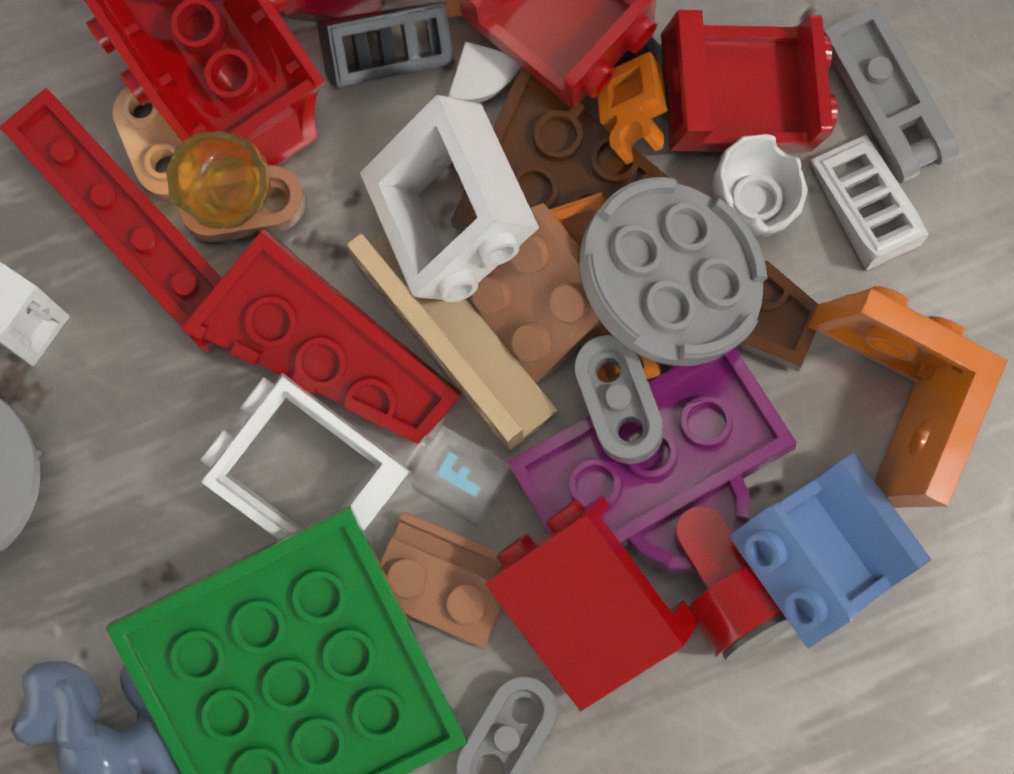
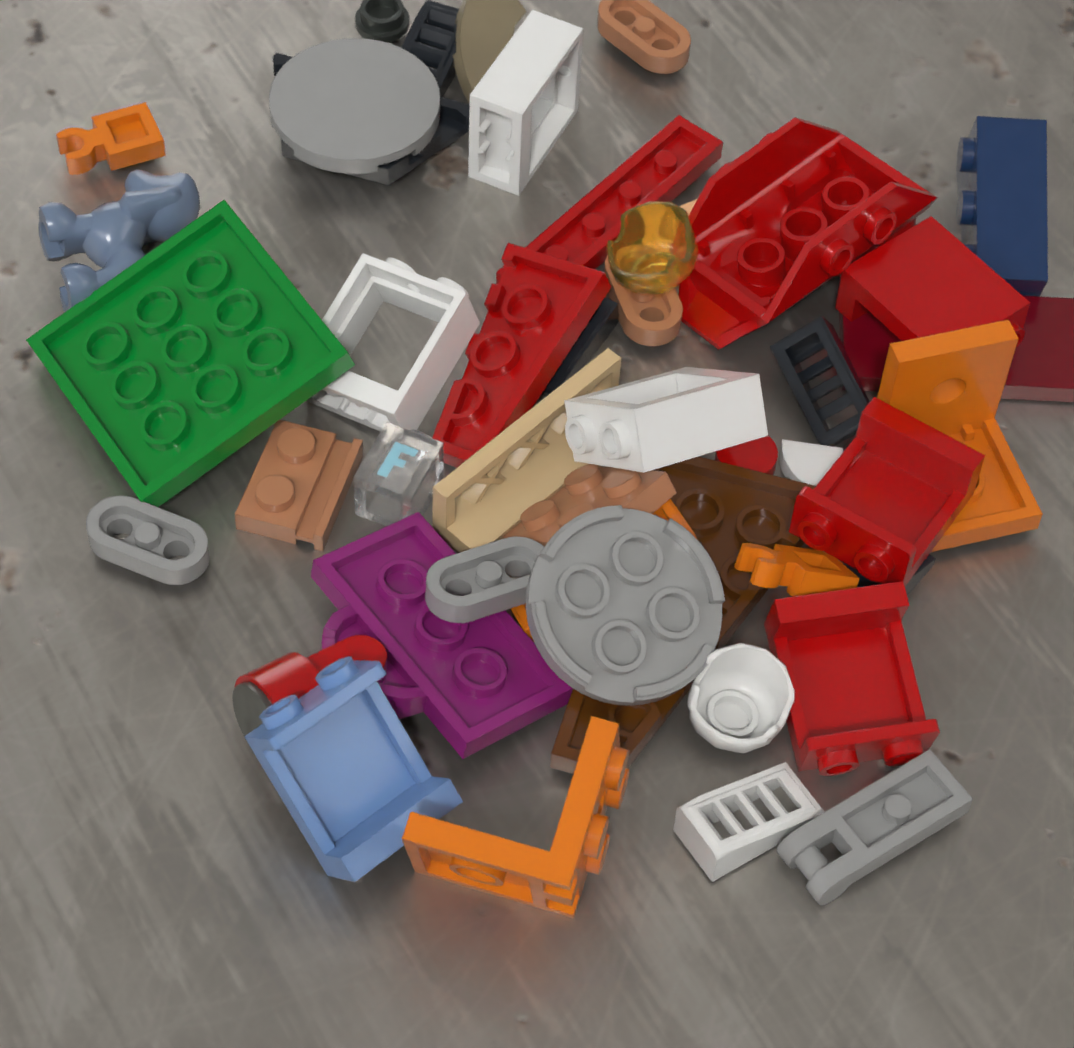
camera: 75 degrees right, 25 degrees down
red panel [485,496,699,712] -> none

